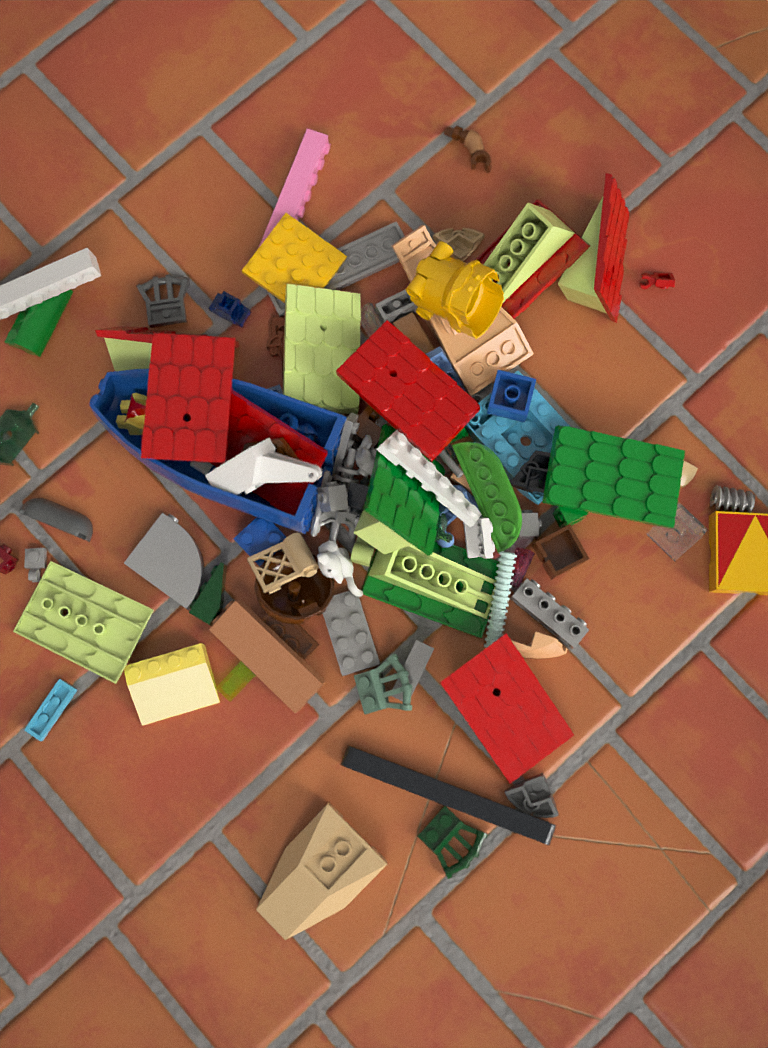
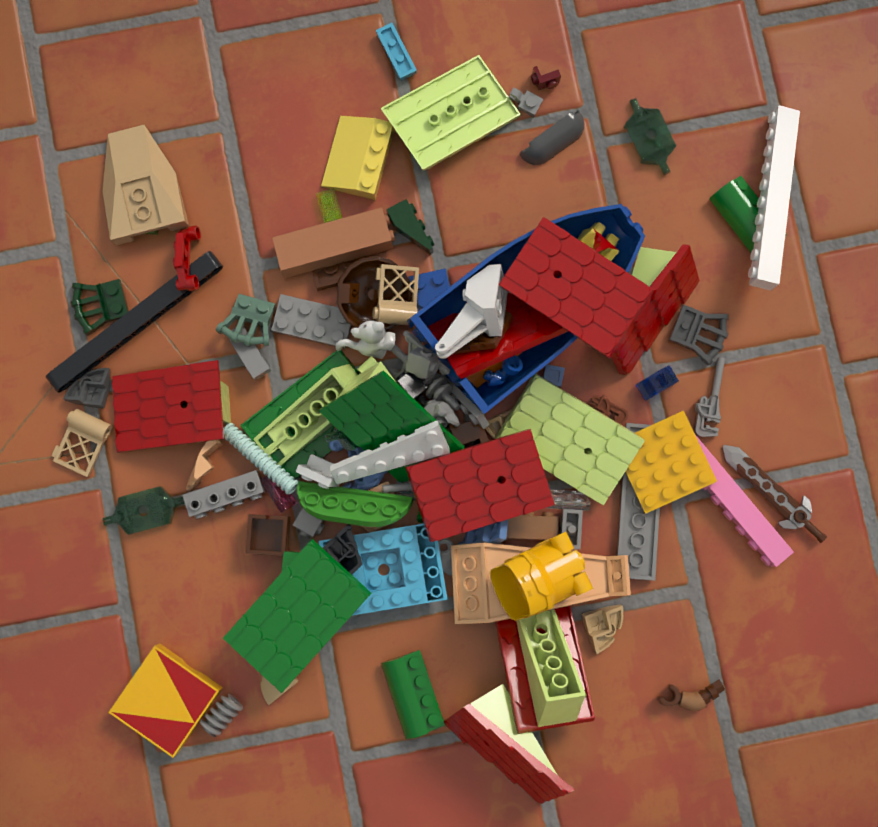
camera: 120 degrees right, 5 degrees up
light grey brick [124,513,204,611] -> none
blue brick [487,370,536,423] -> none
red plate [640,272,675,289] -> none
clear slope [647,502,708,561] -> none
none -> tan piece [52,409,112,477]
none -> clear green plate [103,486,185,535]
none -> red plate [173,225,201,291]
none -> green brick [381,650,445,739]
none -> light grey piece [694,358,725,437]
none -> sword [723,445,827,543]

